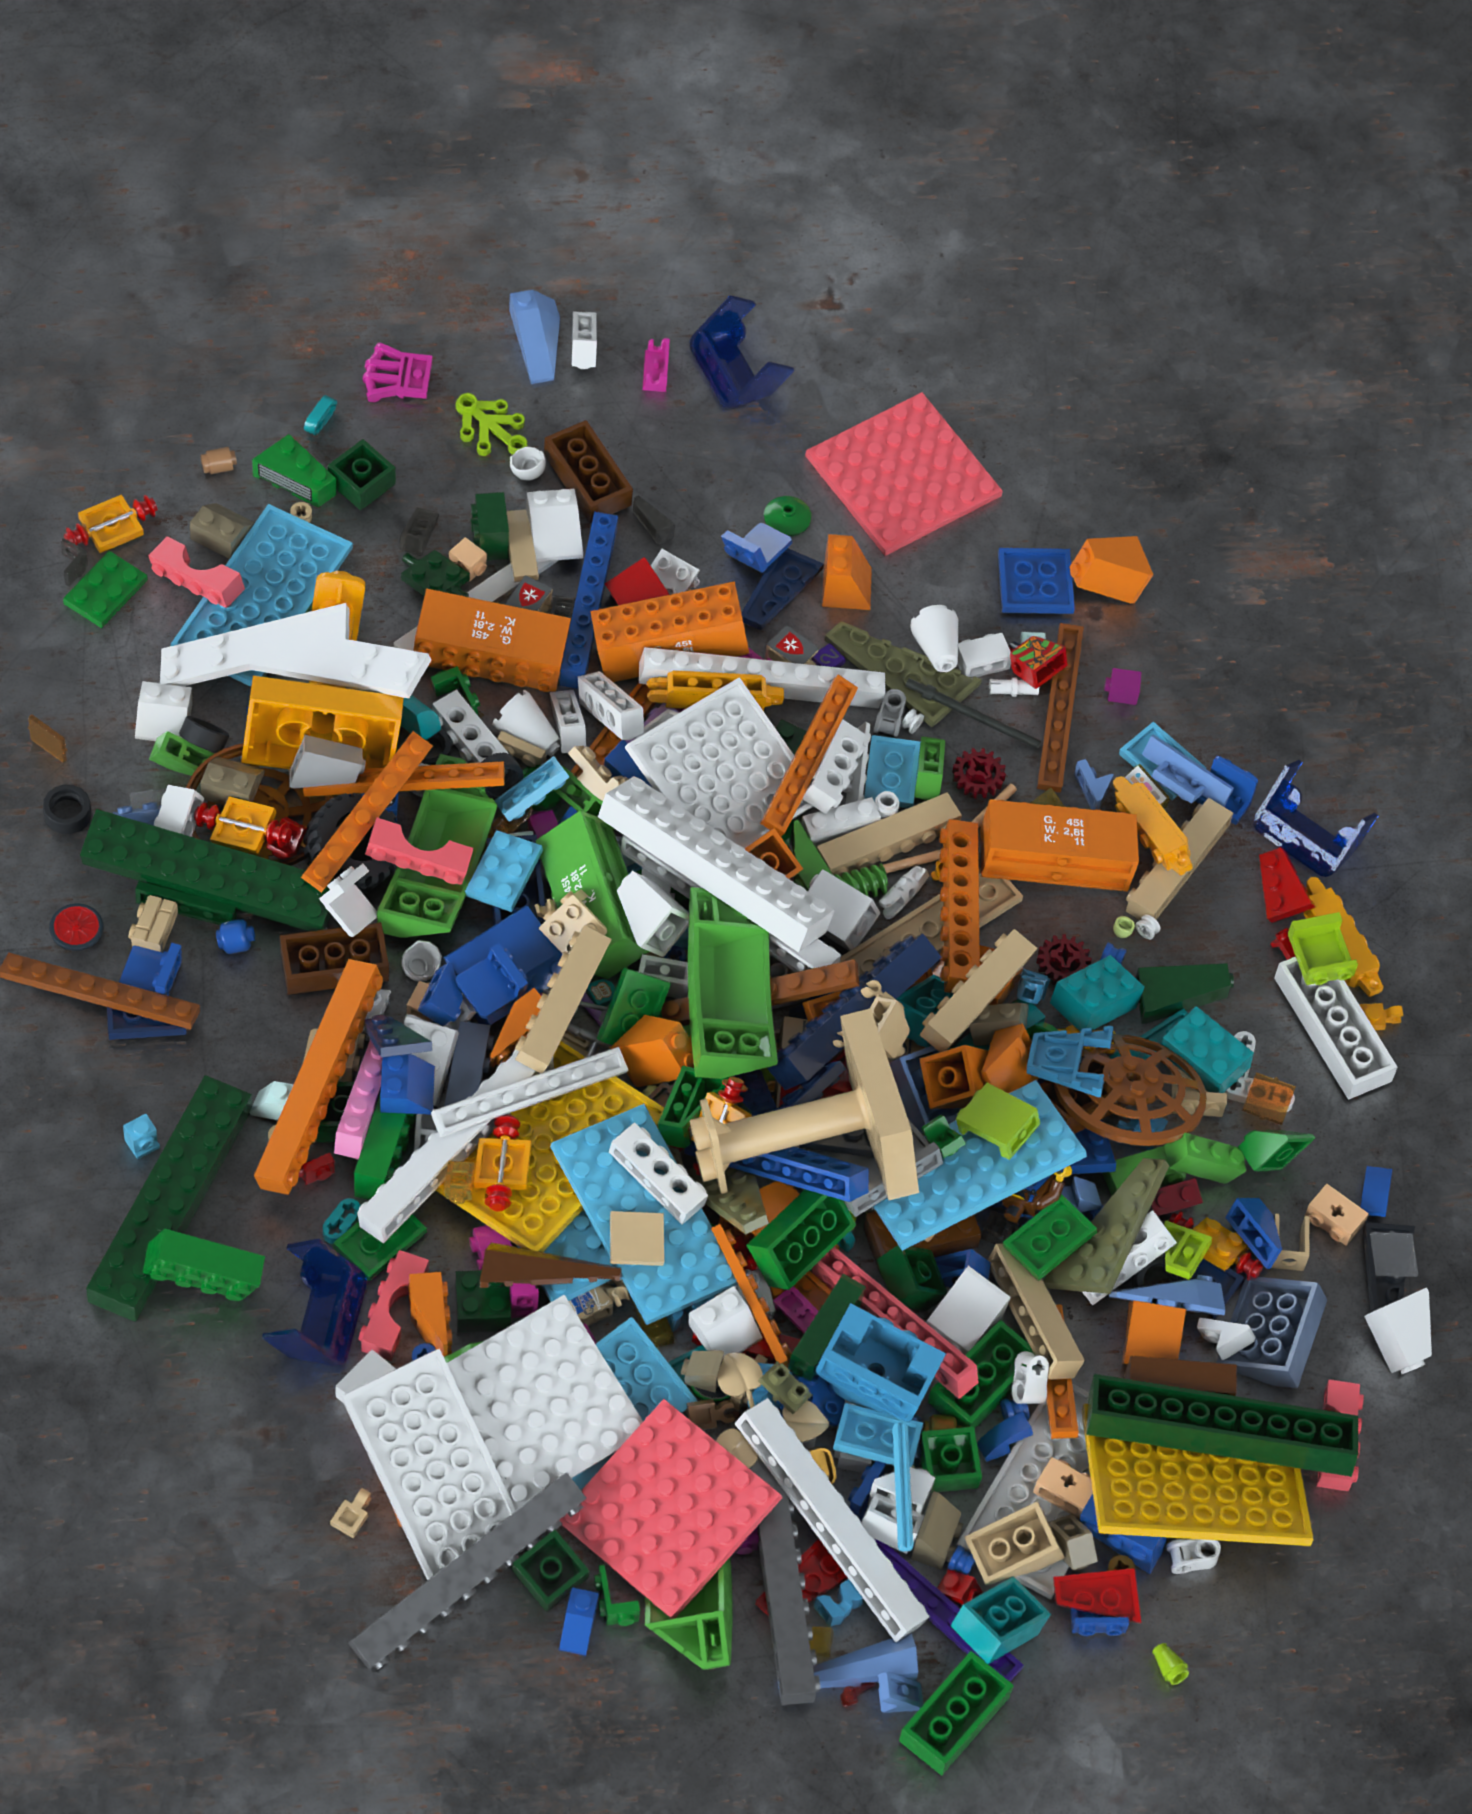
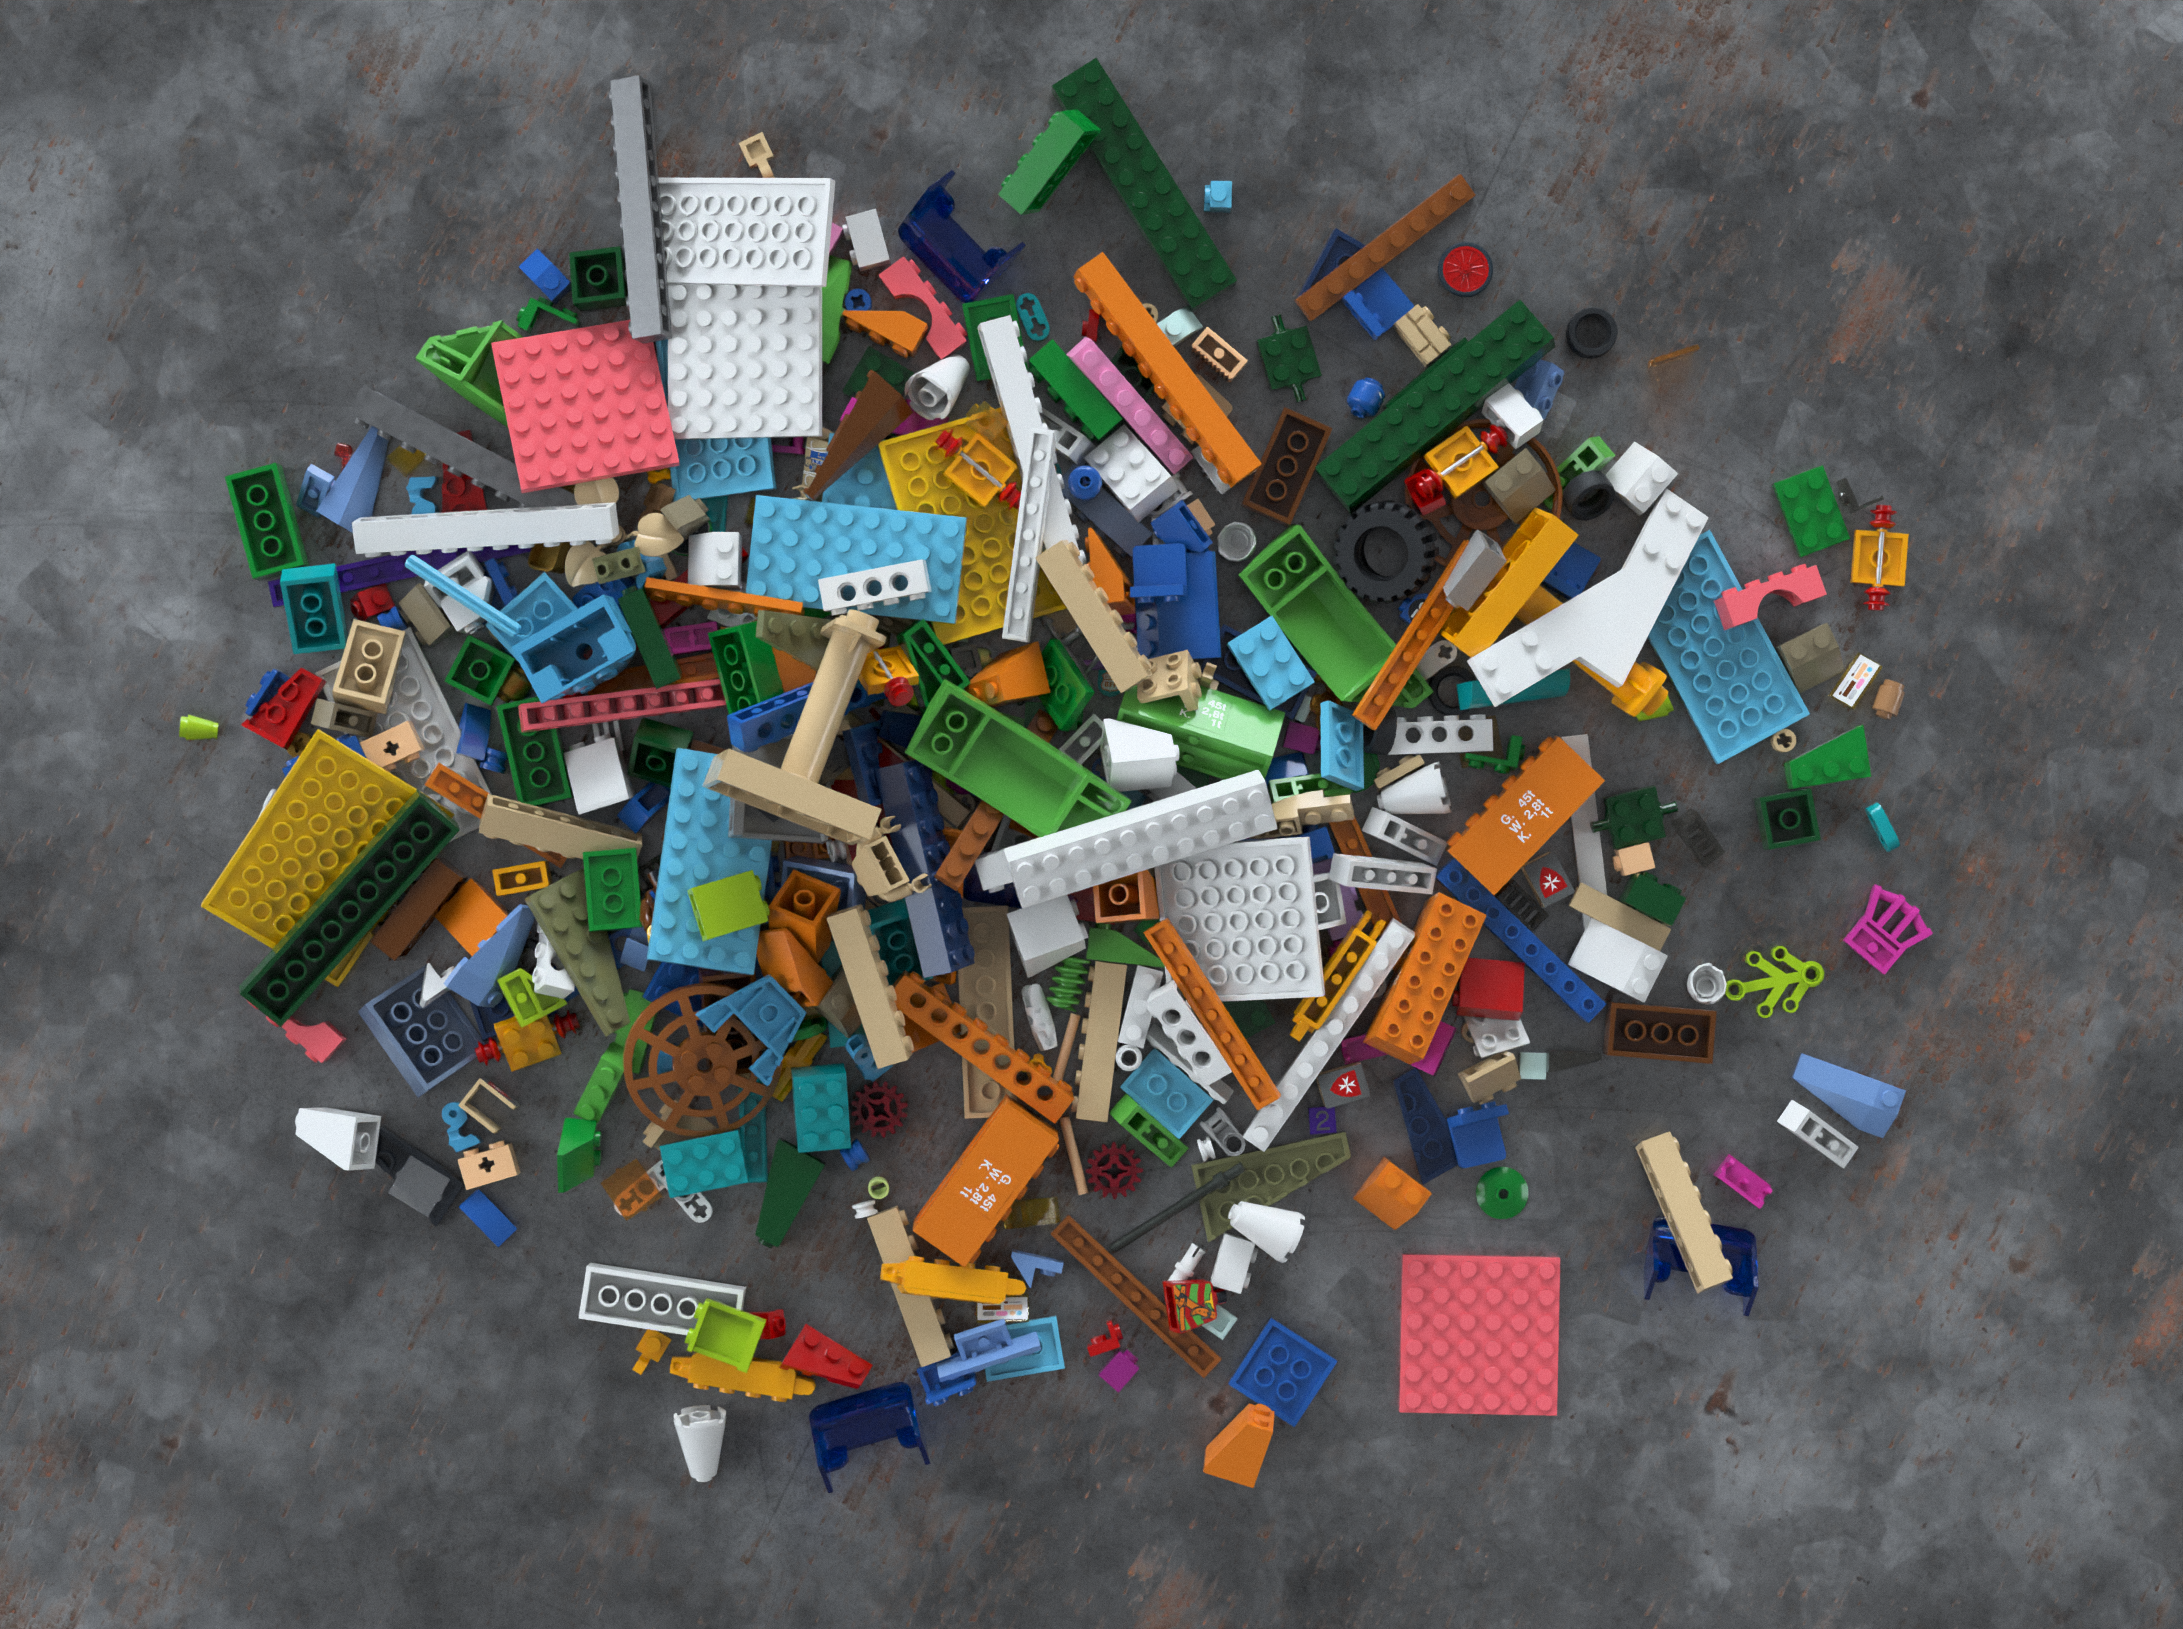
camera: 135 degrees right, 30 degrees up
orange plate [301,731,433,893] -> none
white bracket [319,863,377,937] -> none
dark blue wing [364,1015,432,1057] -> none
coral arch [365,818,474,885] -> none
blue slope [380,1054,435,1114] -> none
tan tile [610,1211,664,1266] -> none
green bracket [921,1115,966,1158] -> none
white piece [1012,1351,1049,1404] -> none
dark red brick [1147,1178,1203,1216] -> none
blue slope [1225,1198,1282,1269] -> none
none -> dark azure leg [442,1102,484,1153]
none -> light orange brick [492,861,553,896]
none -> white cone [674,1405,727,1482]
none -> white cone [904,354,970,420]
none -> blue head [1068,465,1102,501]
none -> red bracket [1087,1319,1123,1357]
none -> light nougat brick [1191,327,1248,382]
none -> dark green plate [1256,314,1322,403]
none -> tan slope [1457,1051,1521,1105]
none -> light aqua tile [1519,1052,1547,1080]
none -> tan brick [1635,1131,1733,1294]
none -> slope [1828,652,1883,710]

